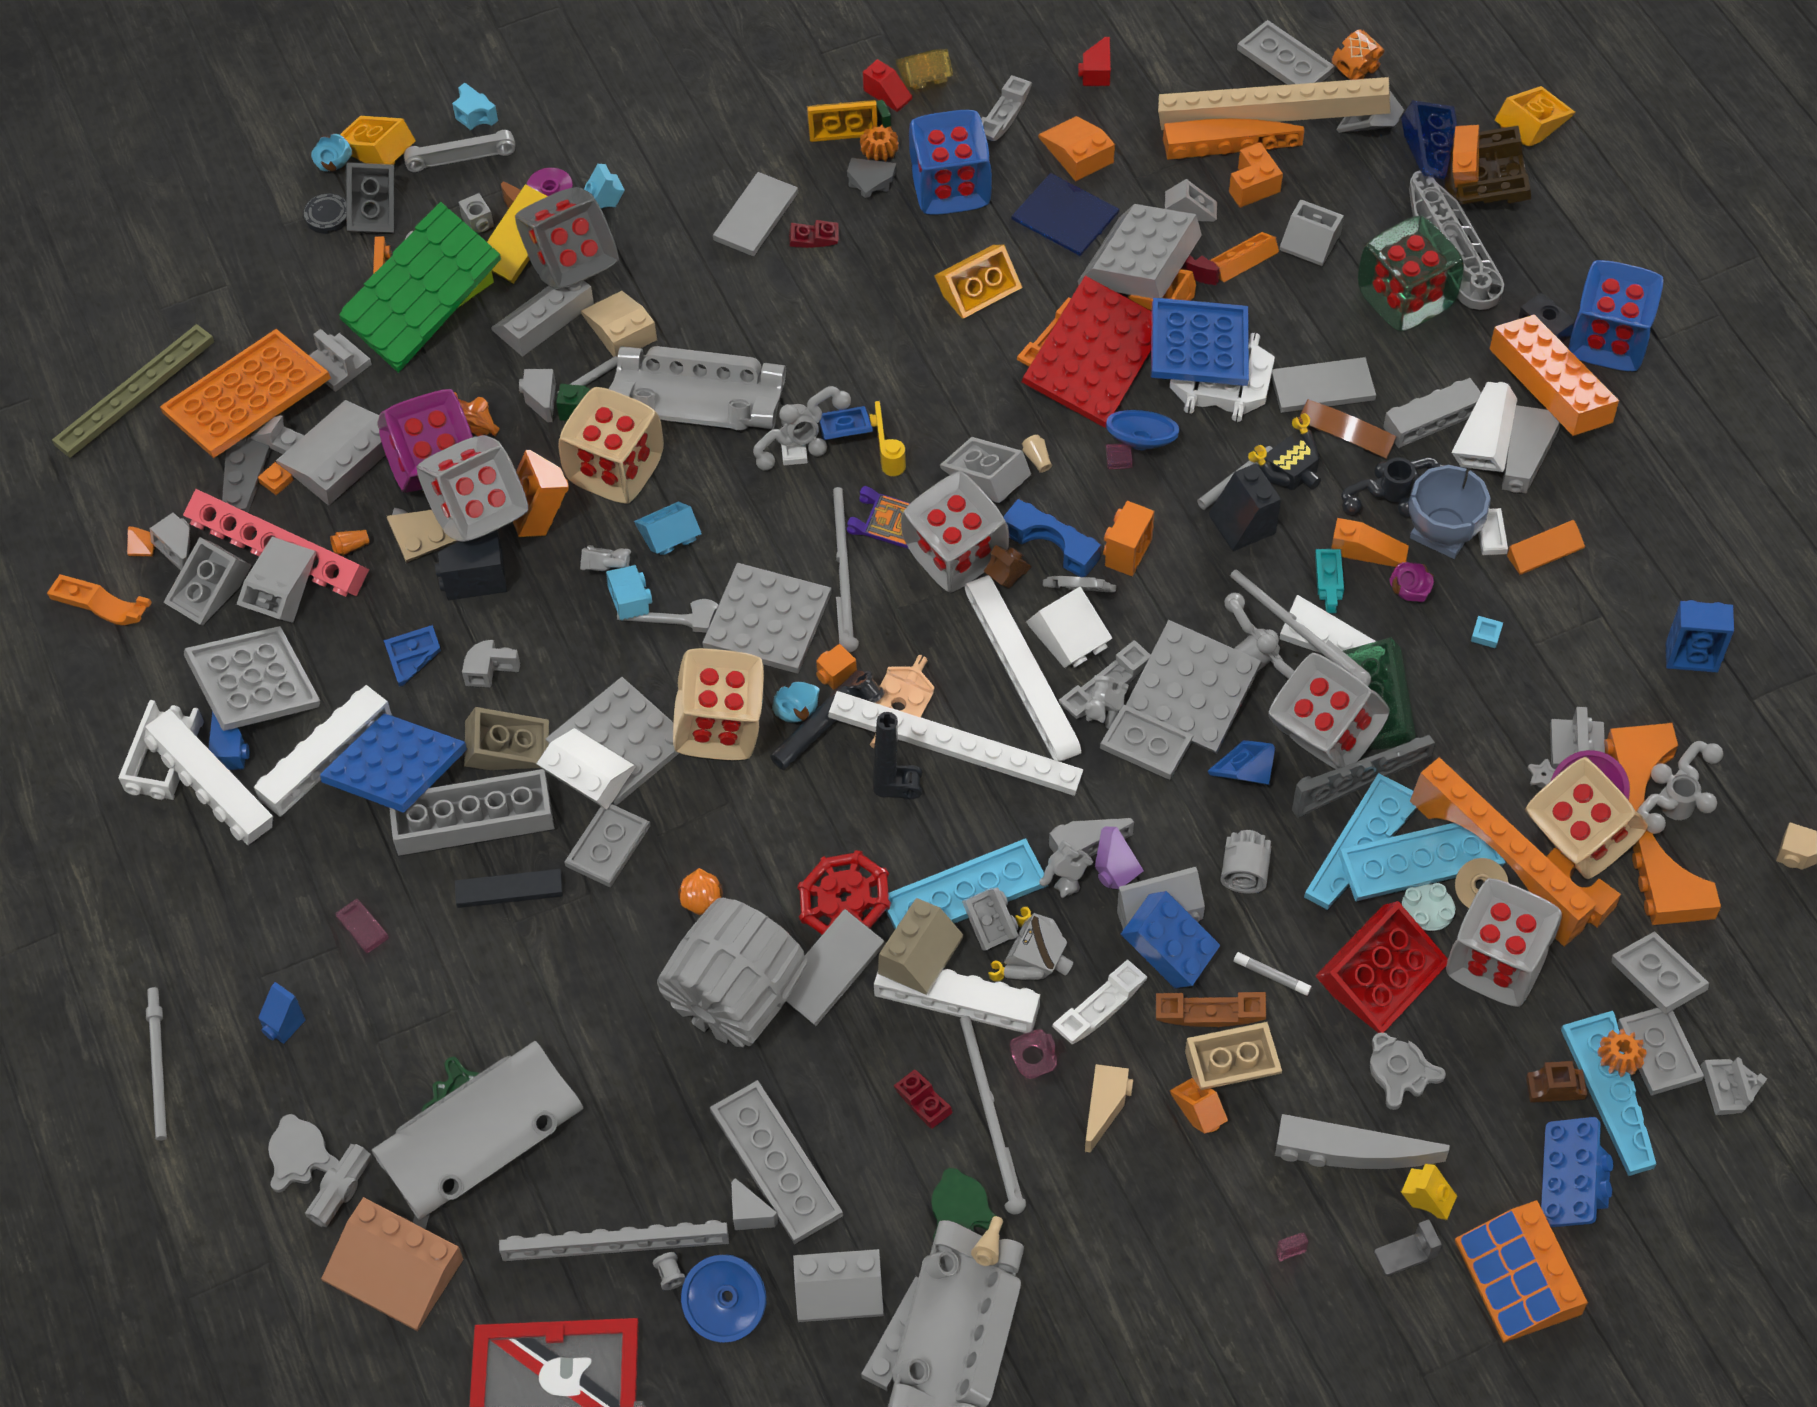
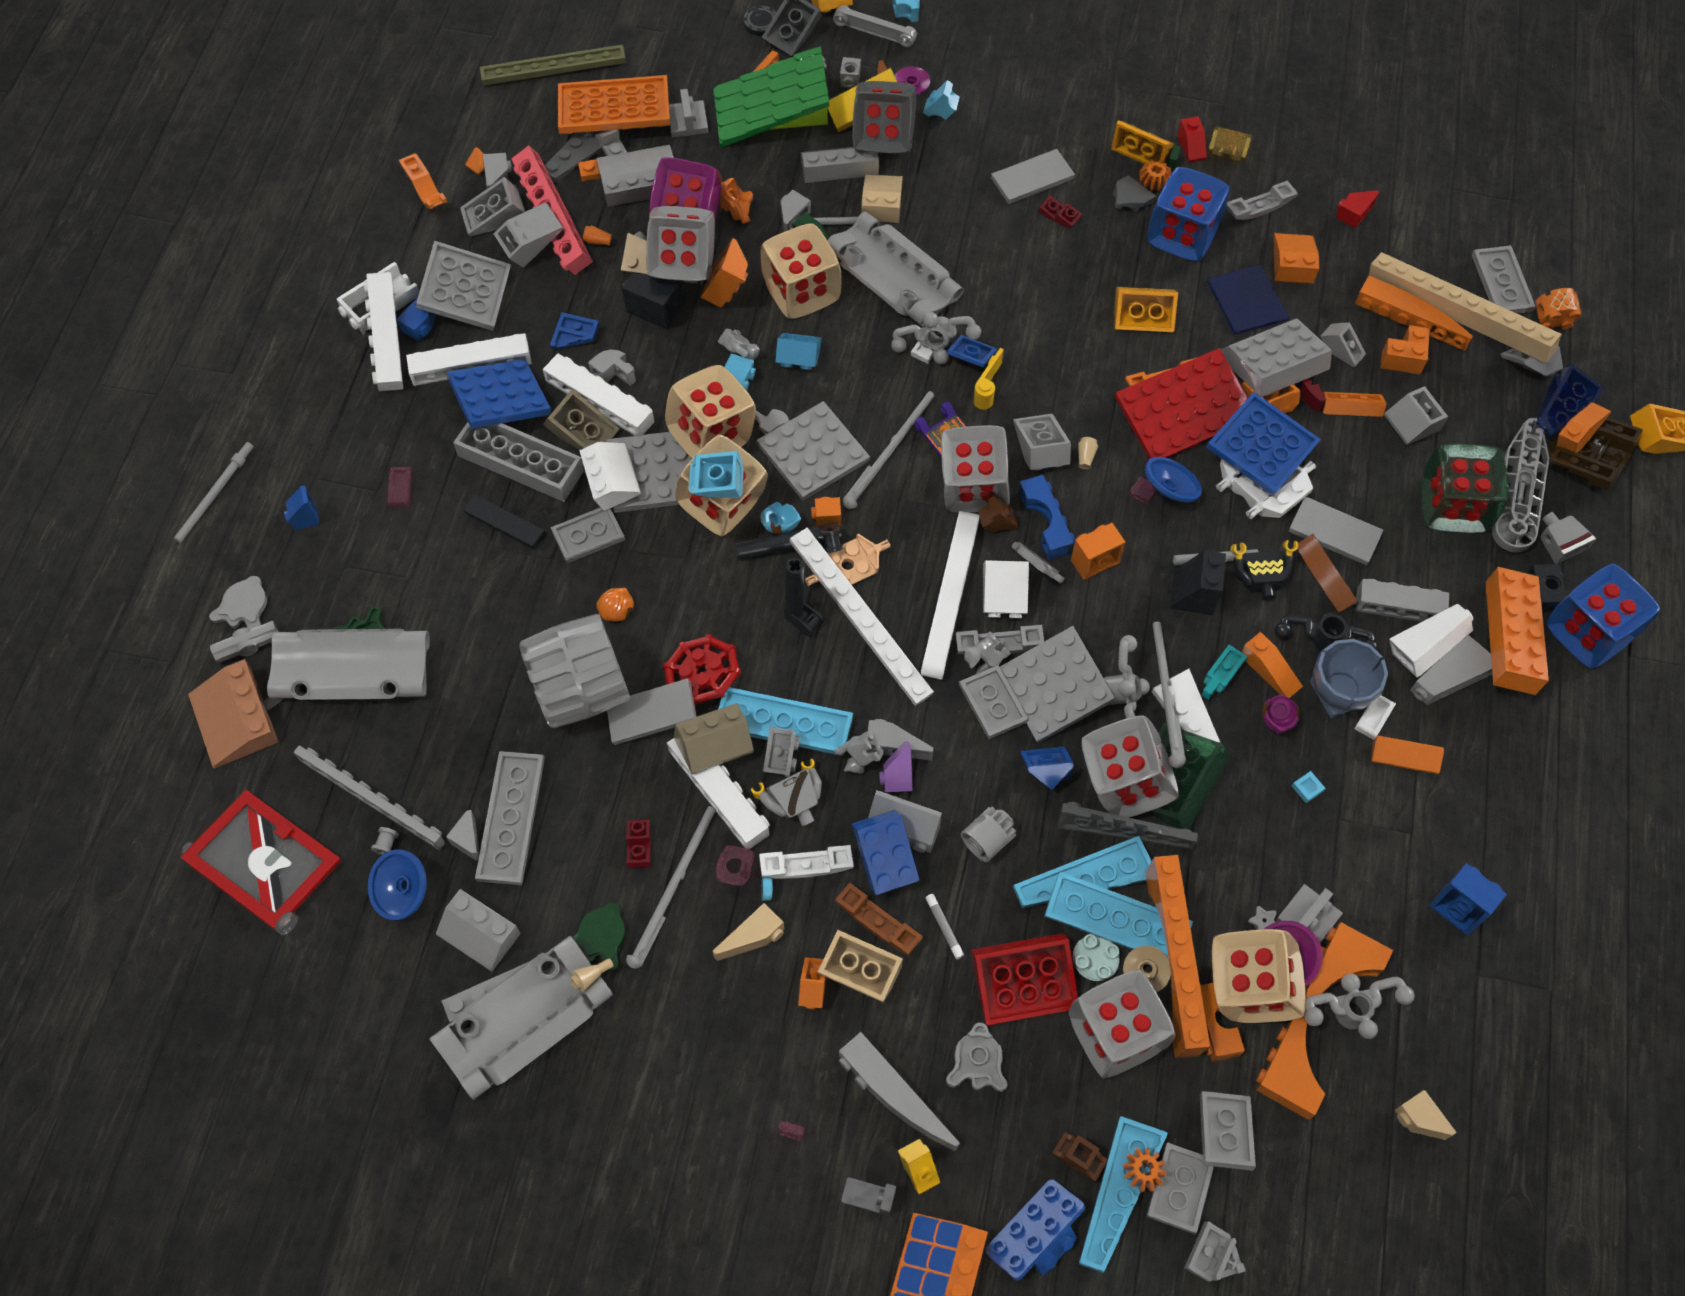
camera: 35 degrees right, 5 degrees up
none -> white brick [543,354,654,436]
none -> tan piece [665,365,756,458]
none -> medium azure slope [688,451,744,498]
none -> medium azure tile [761,877,772,901]
none -> light grey torso [1541,512,1596,564]

